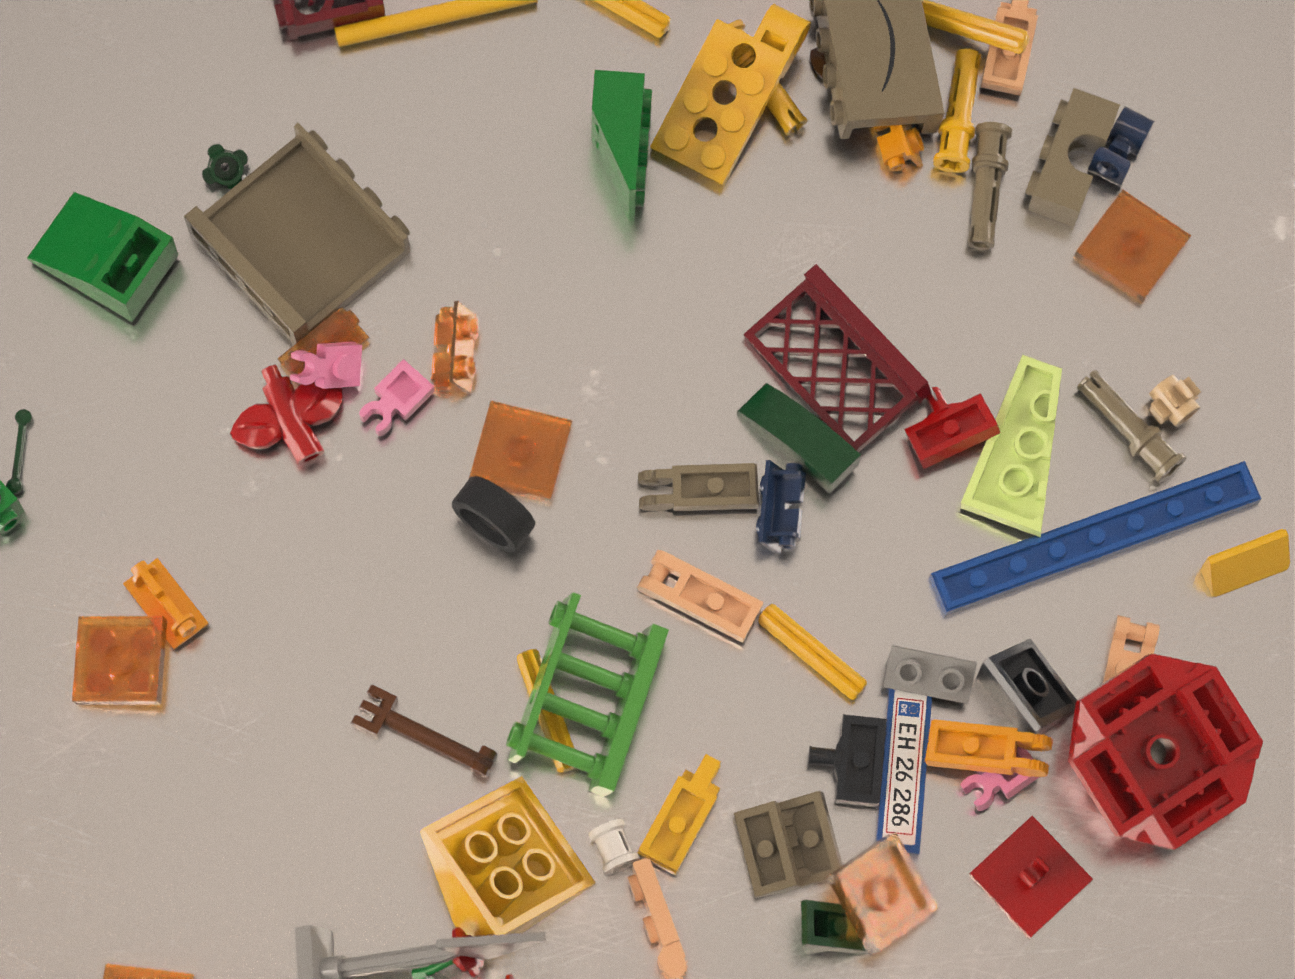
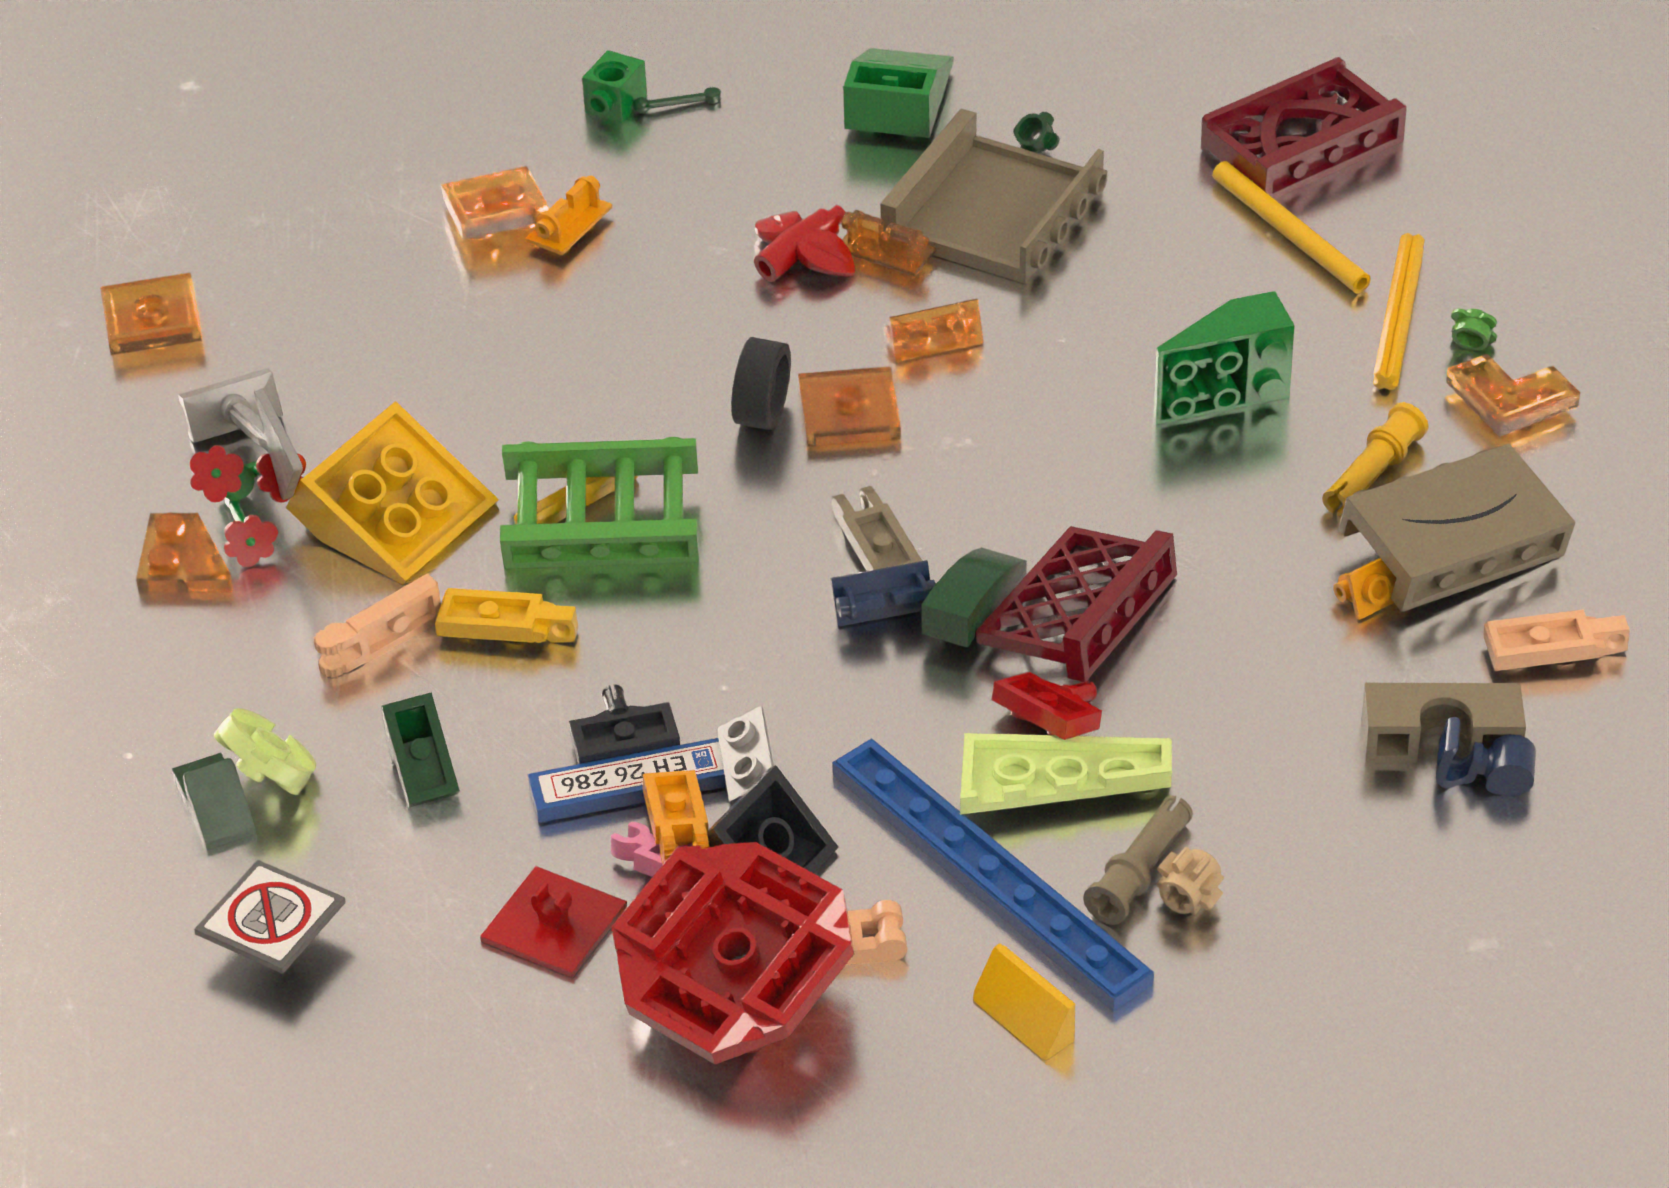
camera: 75 degrees right, 30 degrees down
bright pink plate [290,342,362,389] -> none
reddish brown hinge [351,685,498,778] -> none
bright pink plate [359,359,435,436] -> none
white bush [588,819,641,876] -> none
light nougat plate [637,550,764,643] -> none
yellow hinge [650,4,811,186] -> none
dark tan slope [734,791,846,898] -> none
yellow axle [758,604,867,700] -> none
clear orange plate [826,832,938,955] -> none
yellow axle [922,0,1030,54] -> none
yellow pin [933,49,982,173] -> none
dark tan pin [968,122,1012,250] -> none
clear orange plate [1074,189,1191,303] -> none

